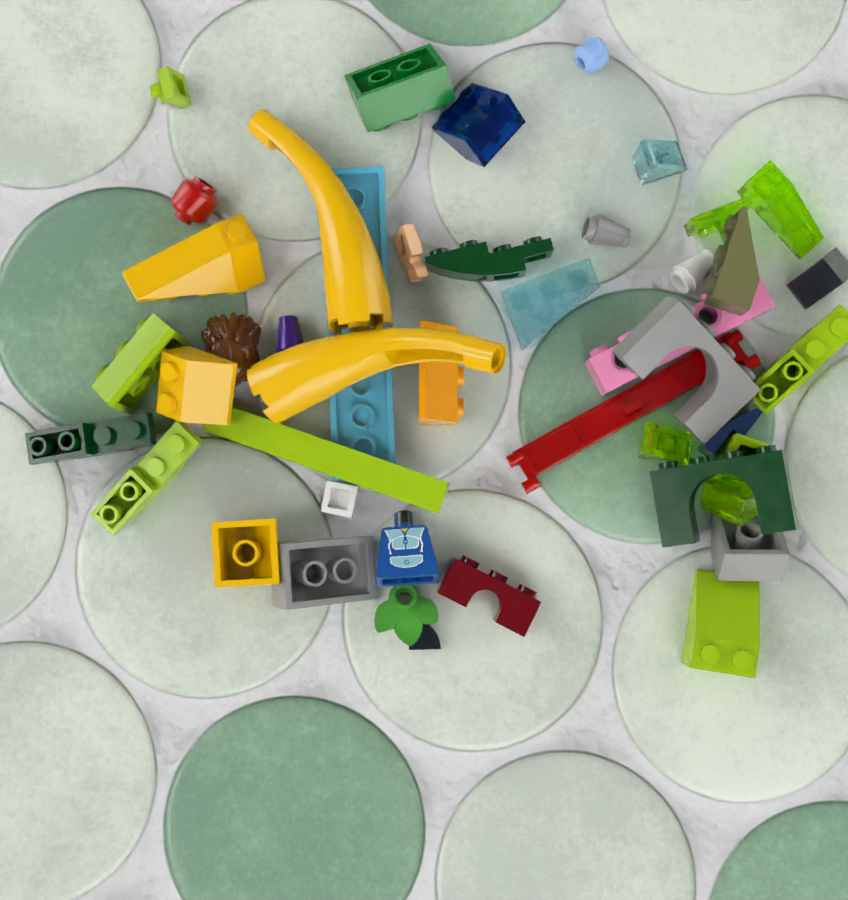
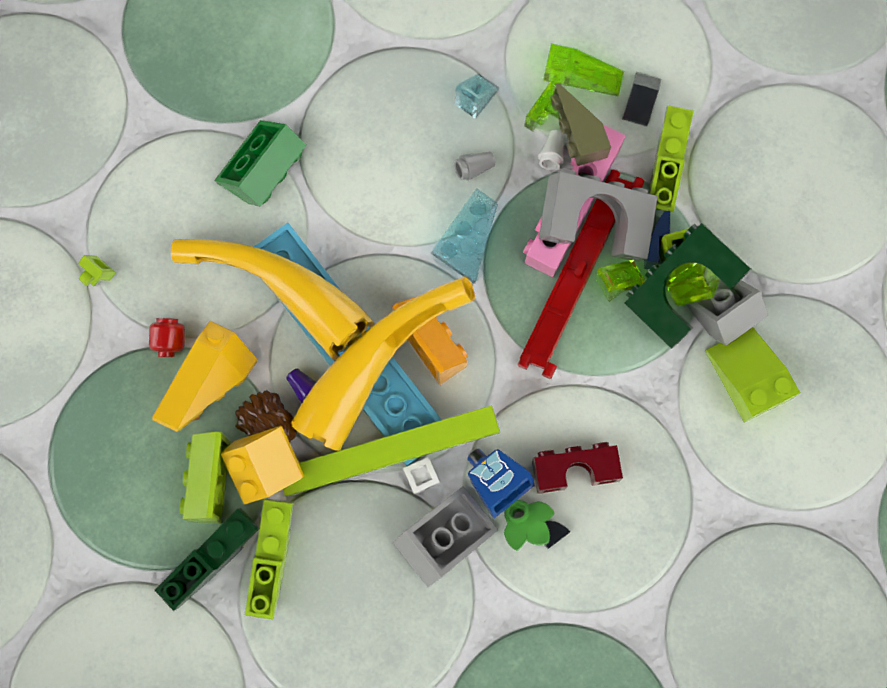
camera: 35 degrees left, 10 degrees down
yellow slope [211,518,281,588] -> none
light nougat plate [392,223,428,284] -> none
dark green slope [424,236,554,282] -> none
clear blue slope [431,83,526,167] -> none
light blue piece [574,36,609,73] -> none

